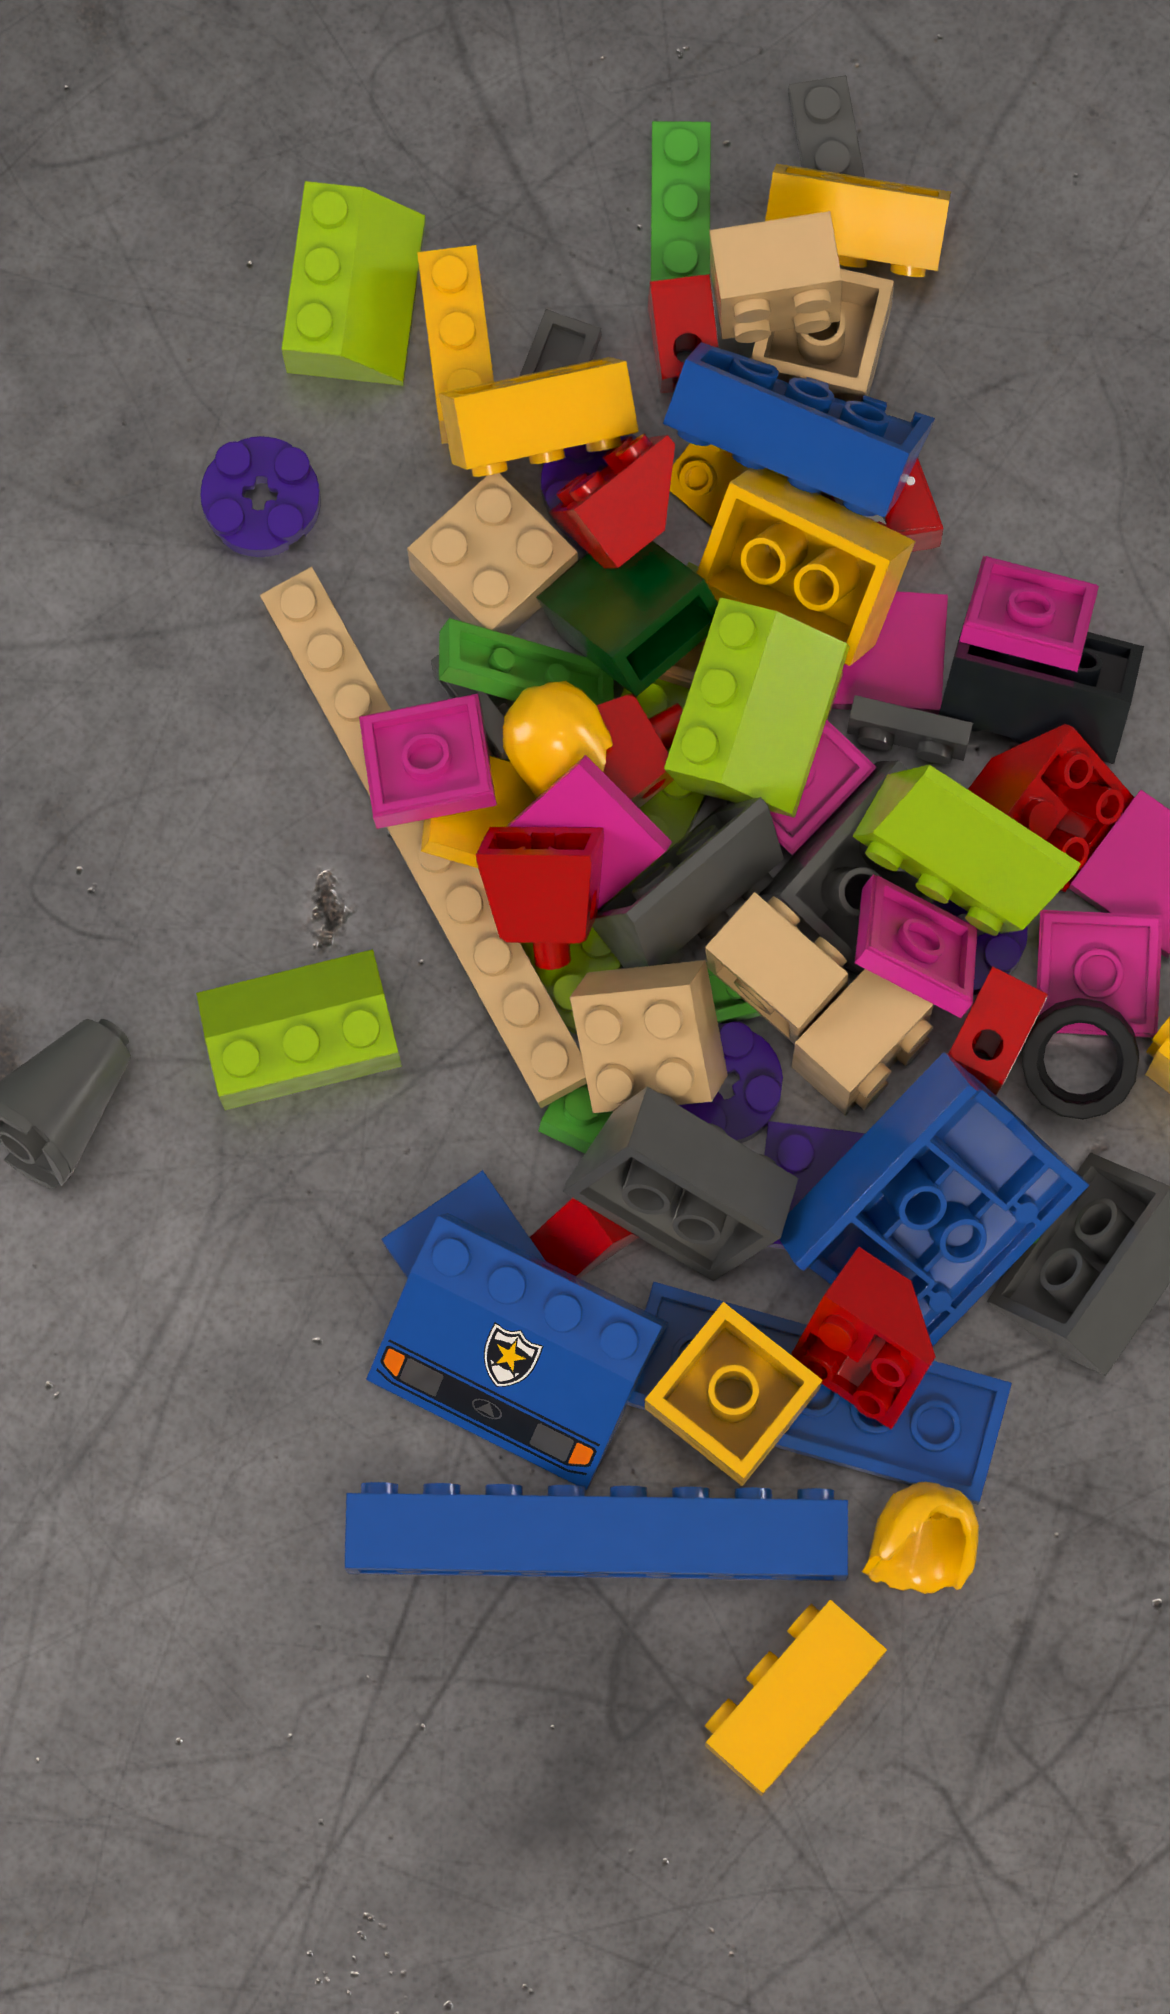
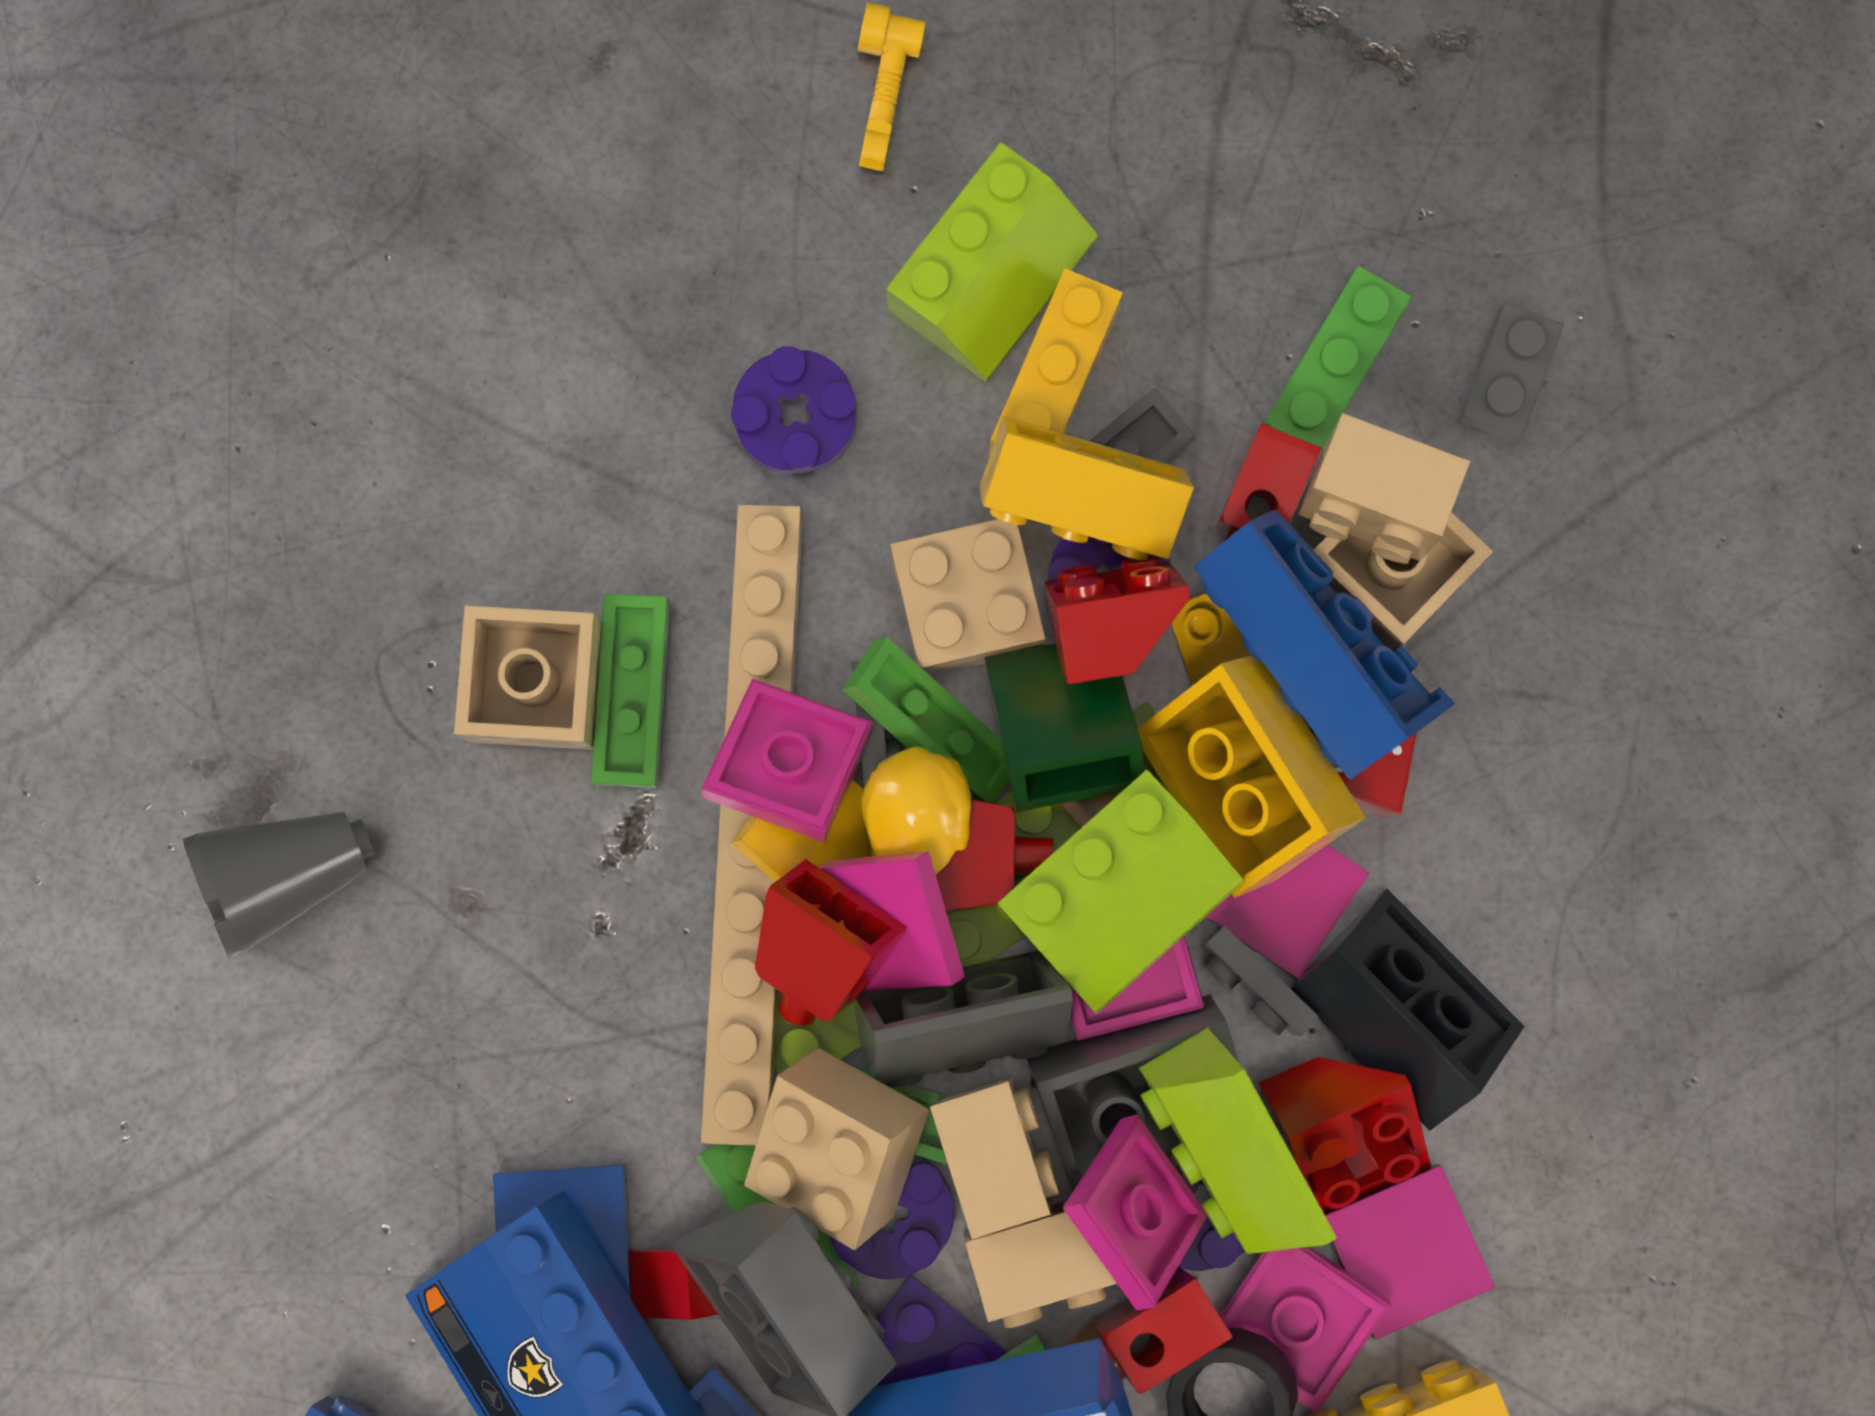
camera: 30 degrees right, 5 degrees up
lime slope [196,949,402,1111] -> none
yellow brick [765,163,951,277] -> none
dark pink tile [959,556,1099,672] -> none
none -> tan brick [454,605,602,750]
none -> bright green plate [591,593,670,788]
none -> yellow brick [857,1,926,171]

